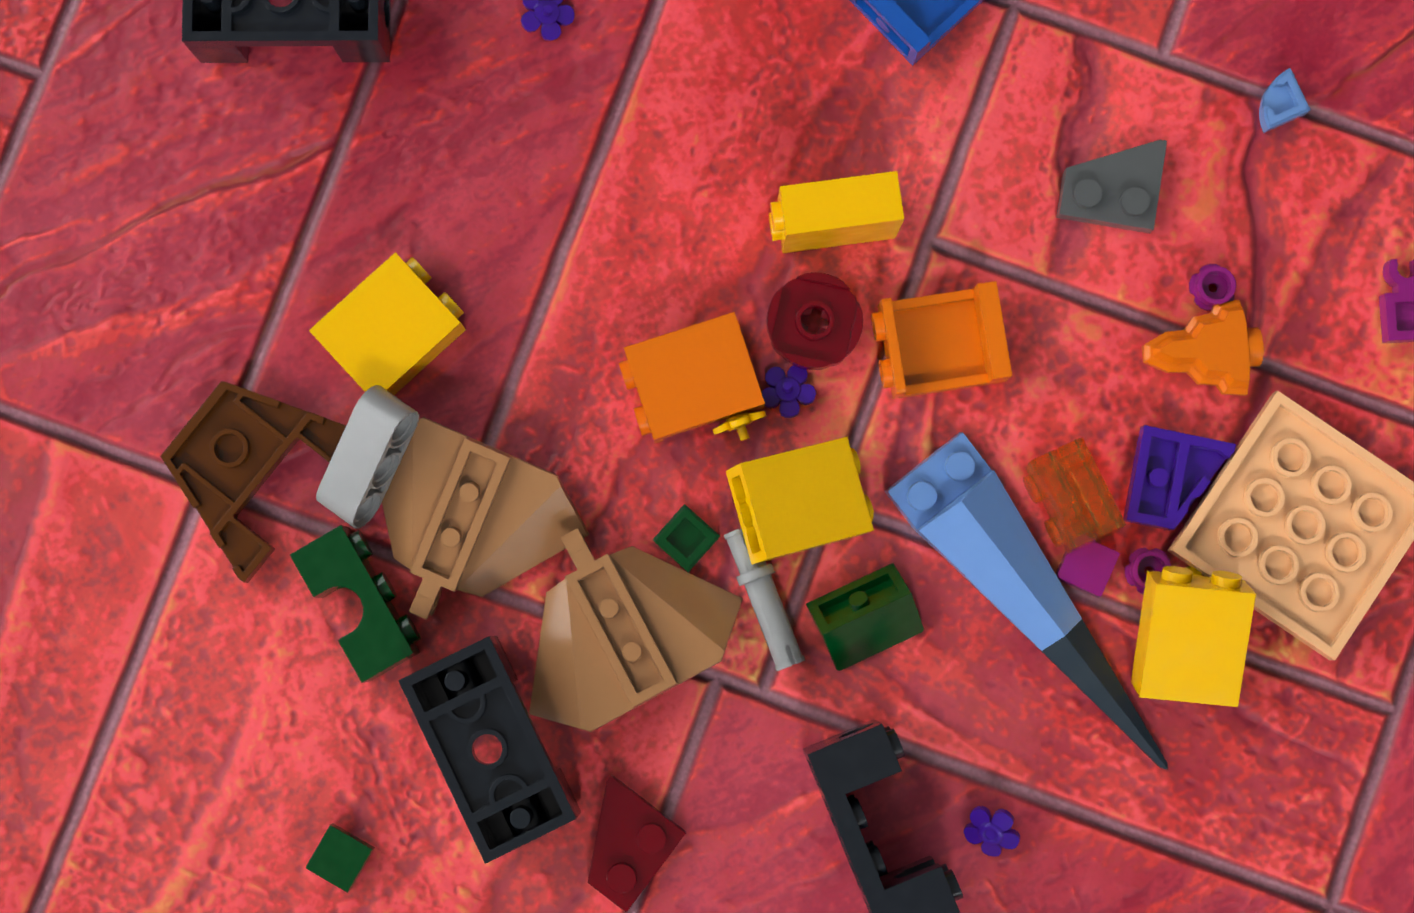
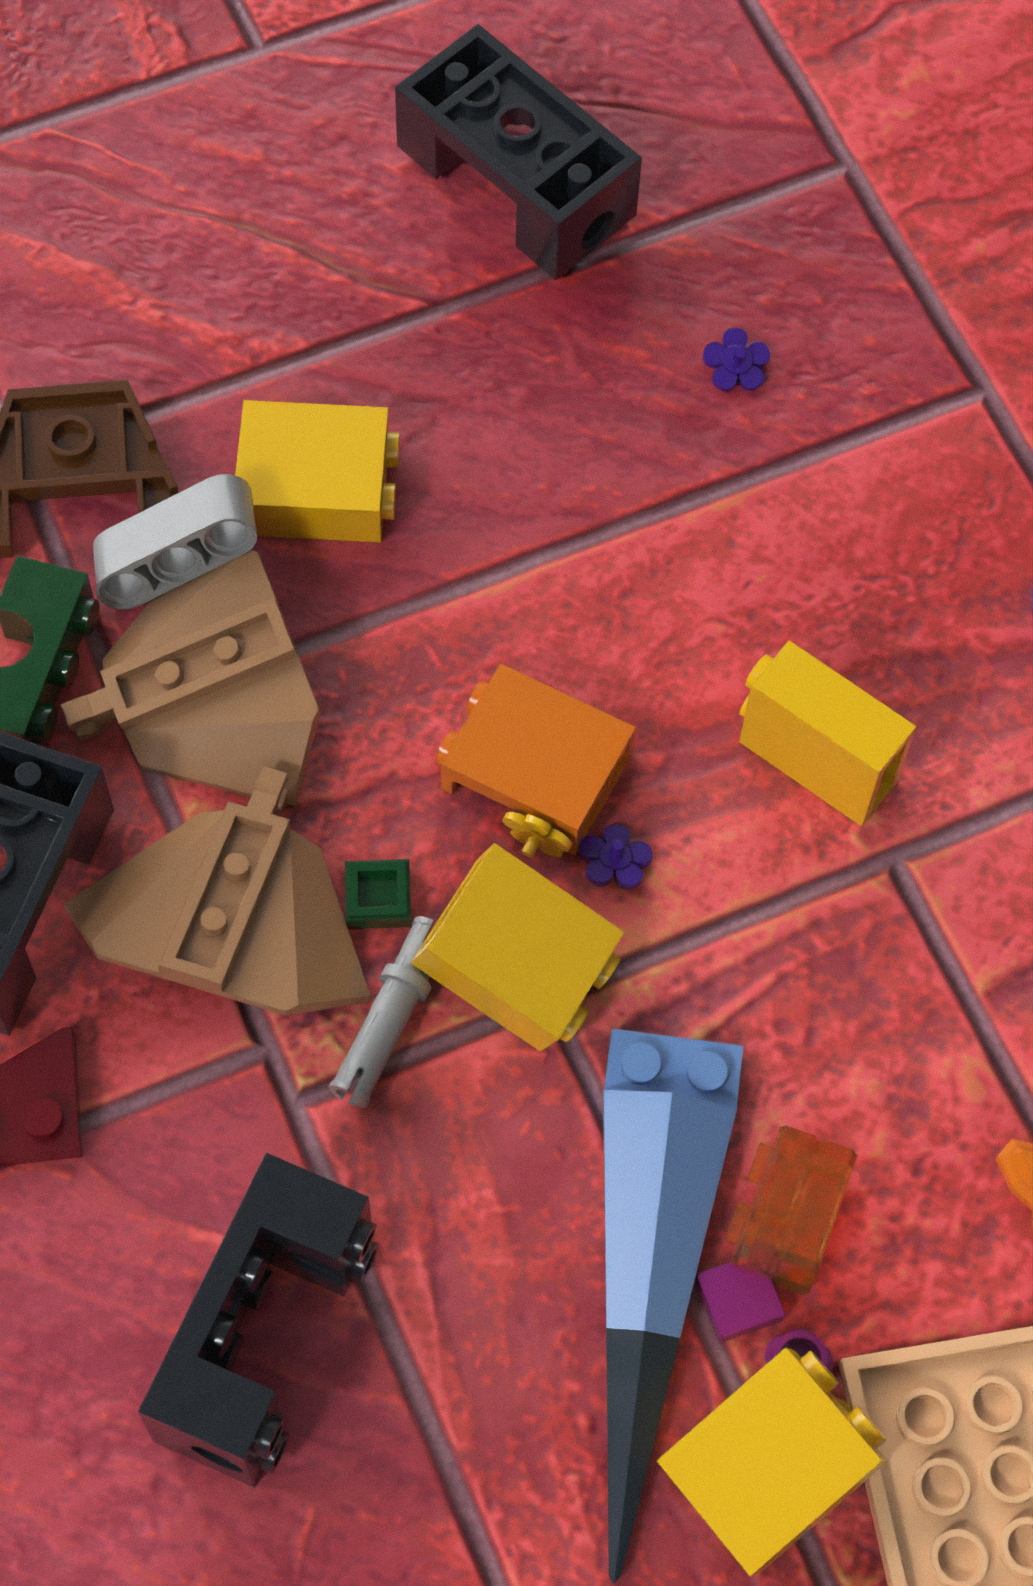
camera: 45 degrees right, 20 degrees down
dark red plate [766,272,863,370] -> none
dark green panel [806,563,924,671] -> none
orange panel [871,281,1012,399] -> none
dark purple plant [964,806,1020,857] -> none
dark purple wing [1123,425,1236,531] -> none

